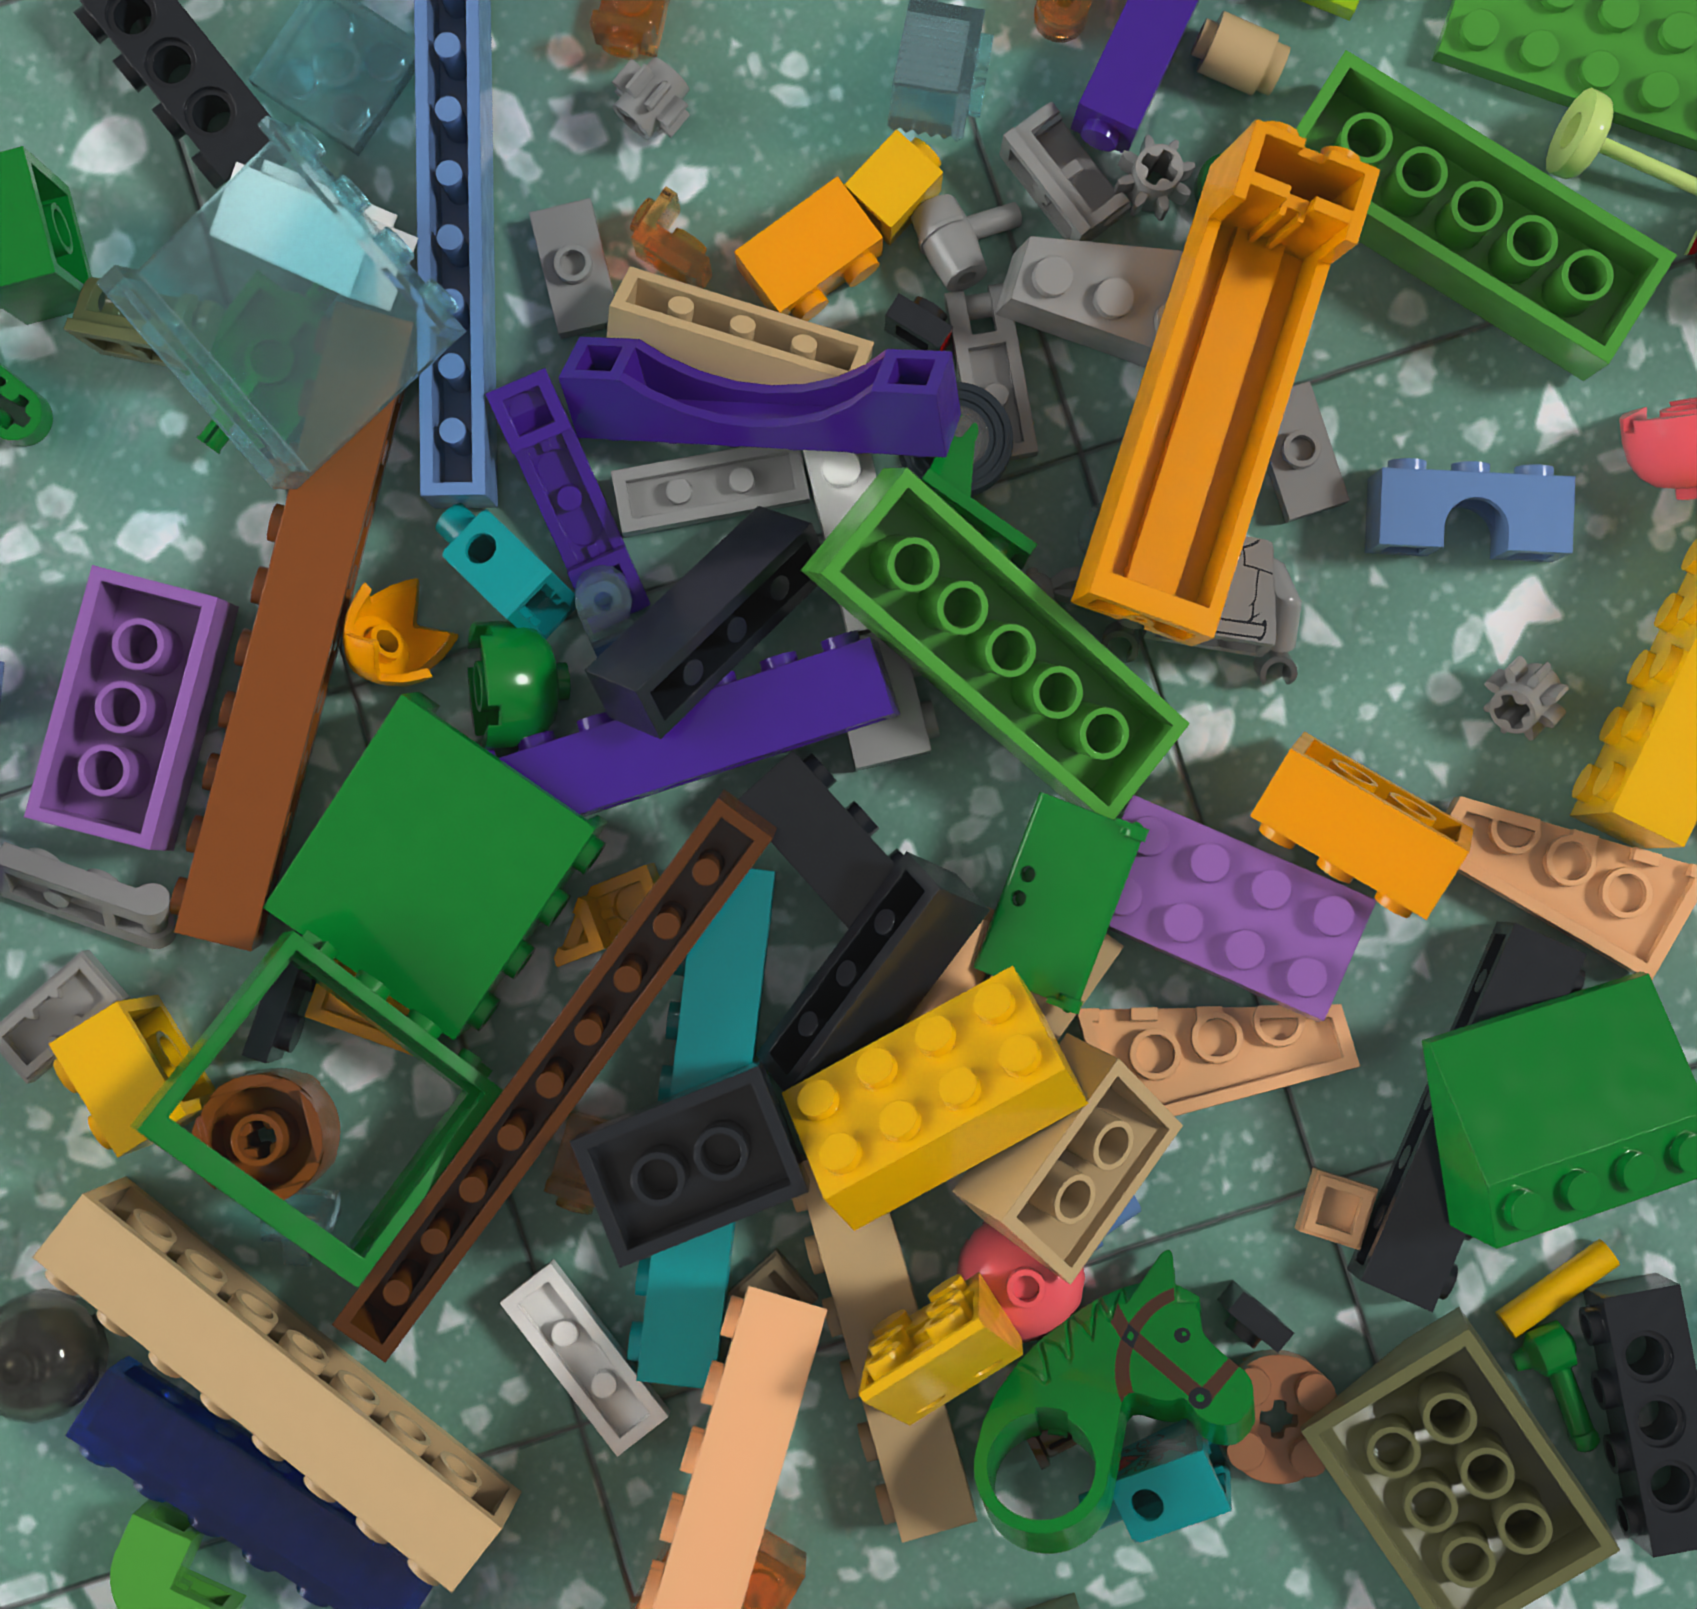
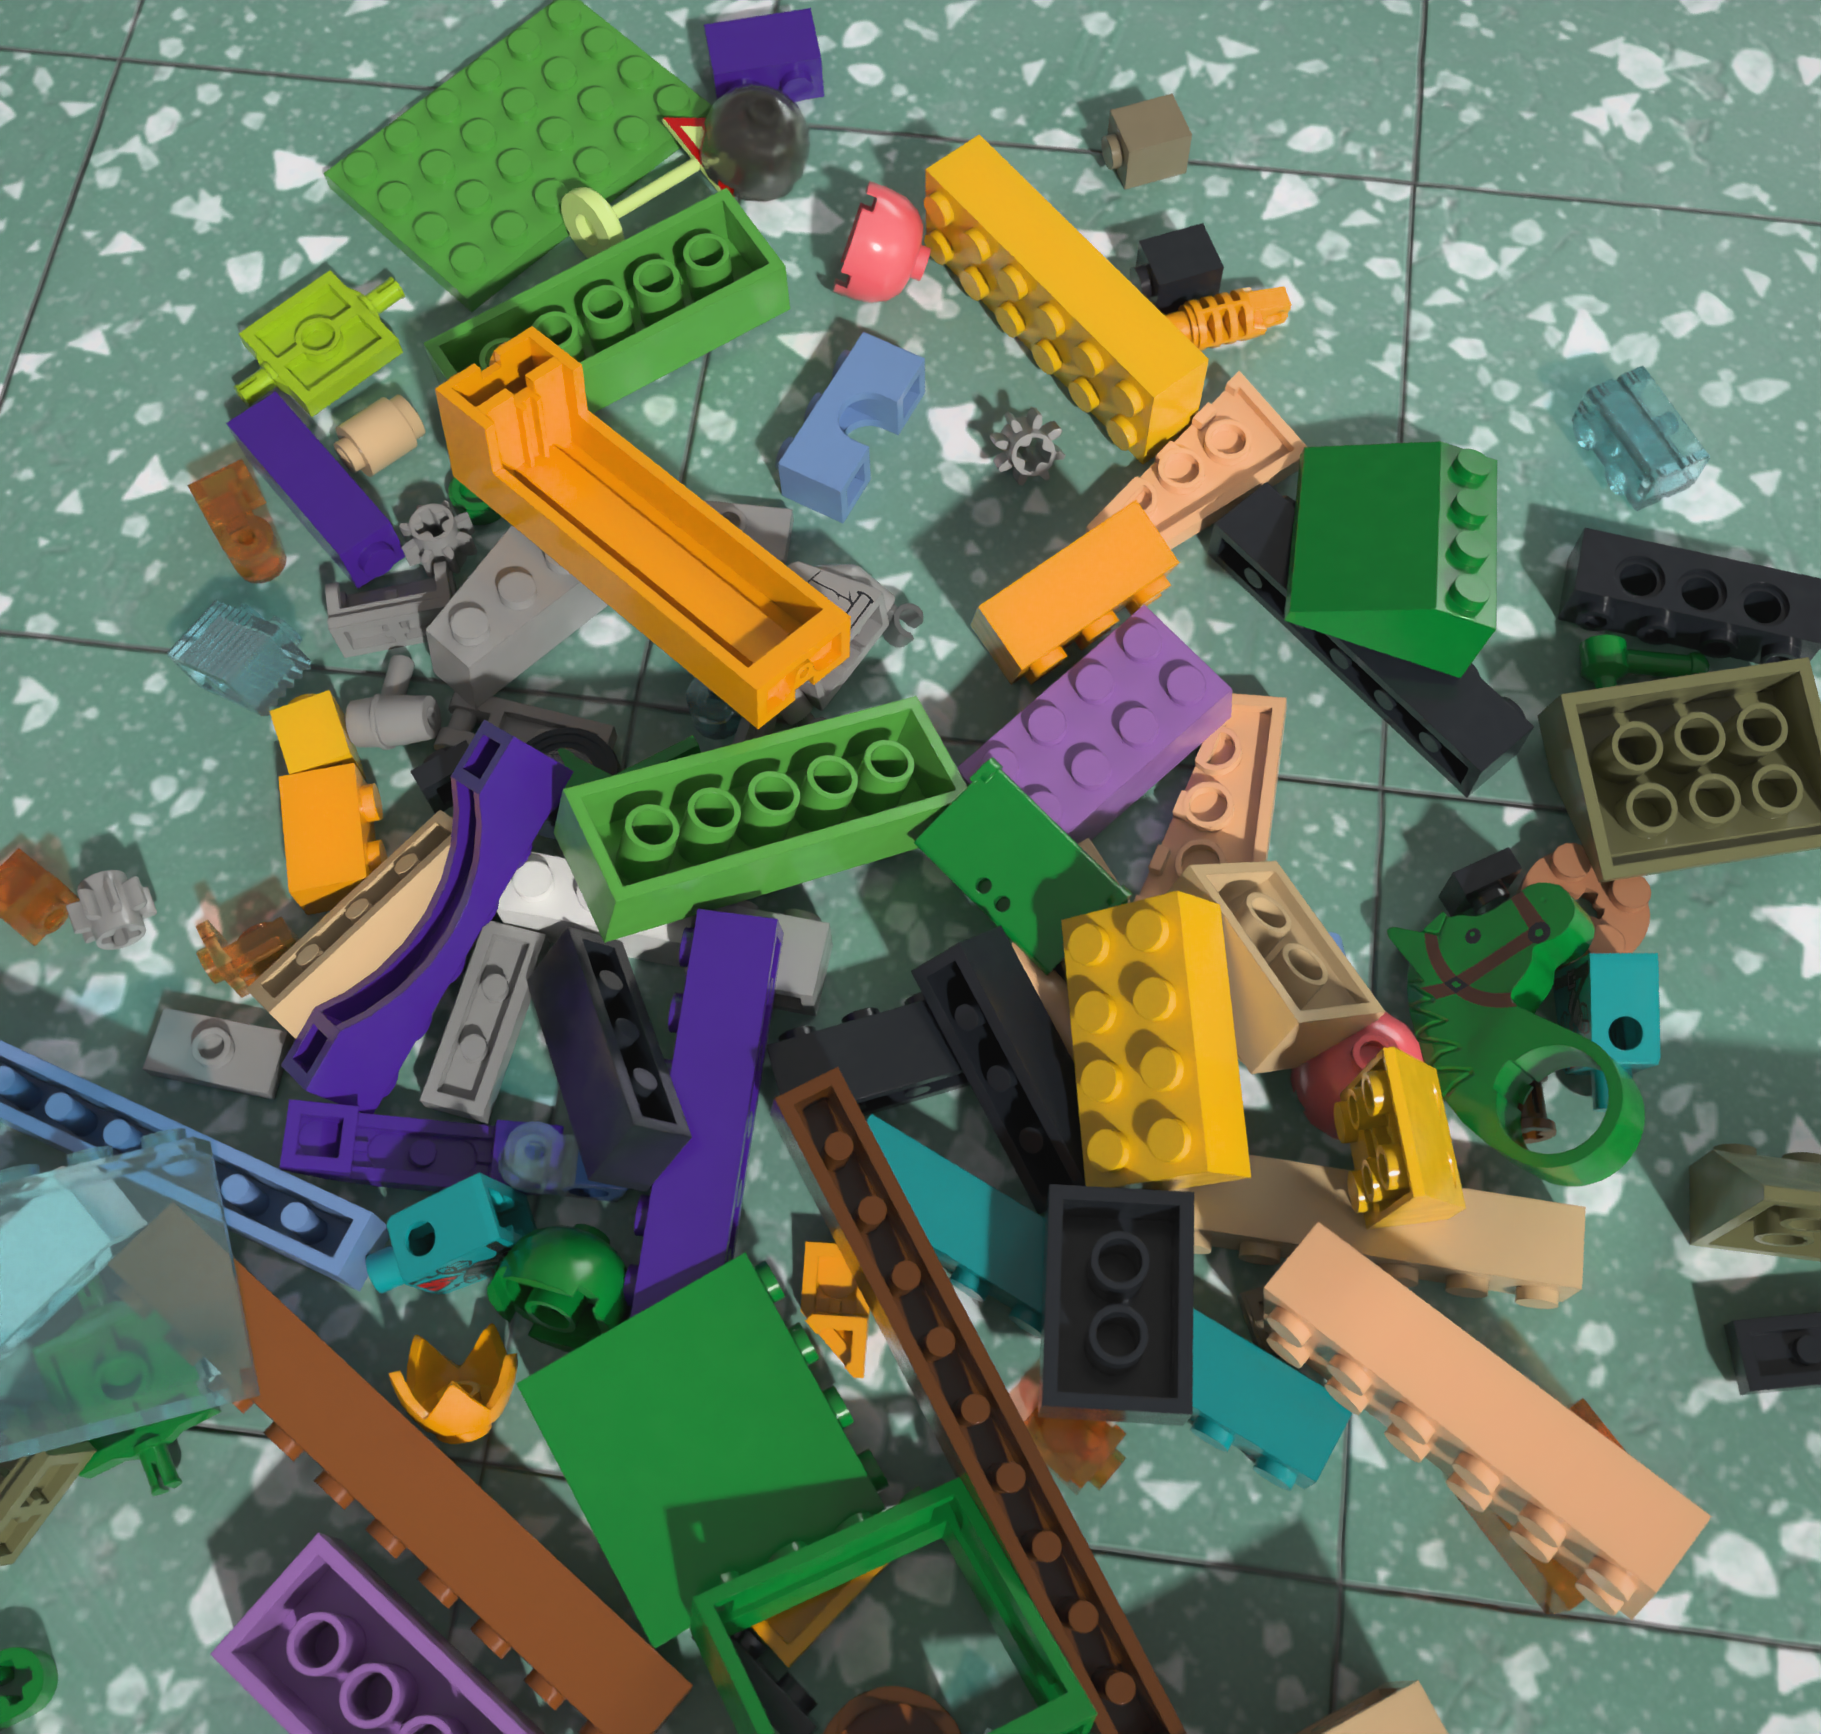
camera: 65 degrees left, 20 degrees down
white plate [500,1259,670,1457] -> none
light nougat tile [1294,1167,1379,1250] -> none
yellow piece [1495,1239,1620,1339] -> none

